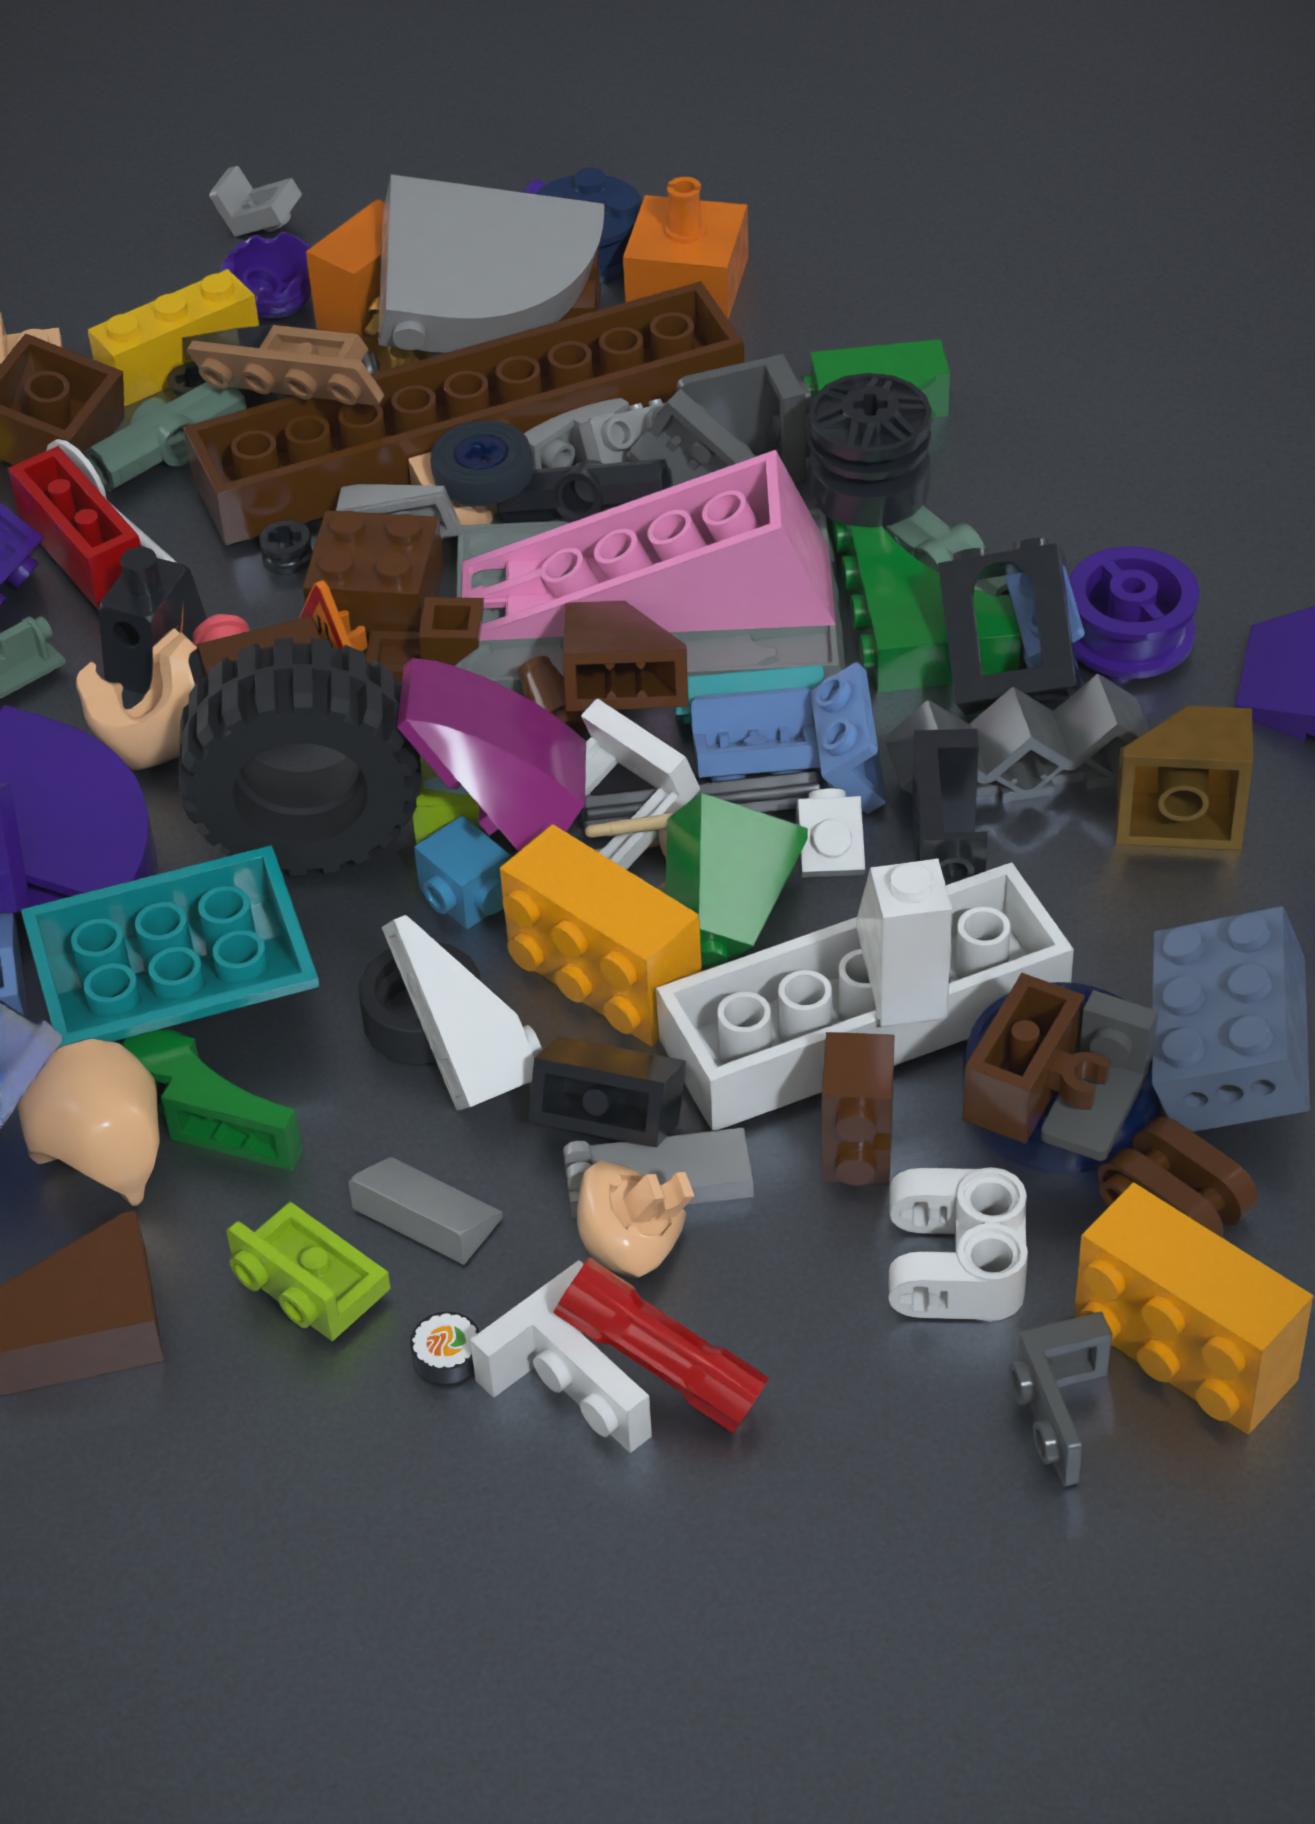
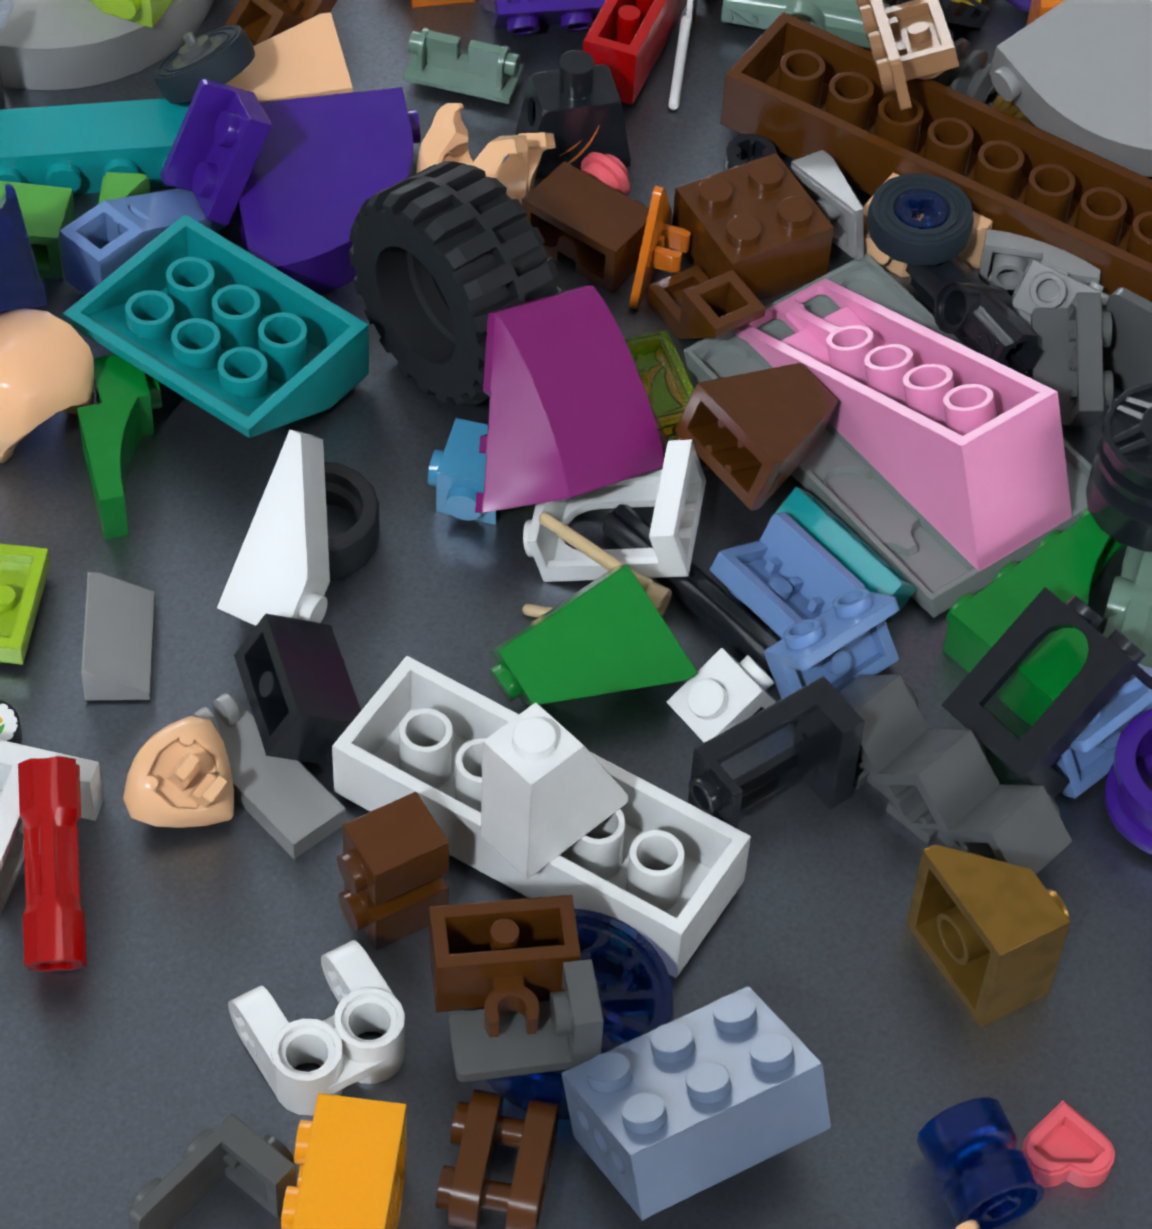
camera: 50 degrees right, 5 degrees up
light orange brick [500,824,702,1047] -> none

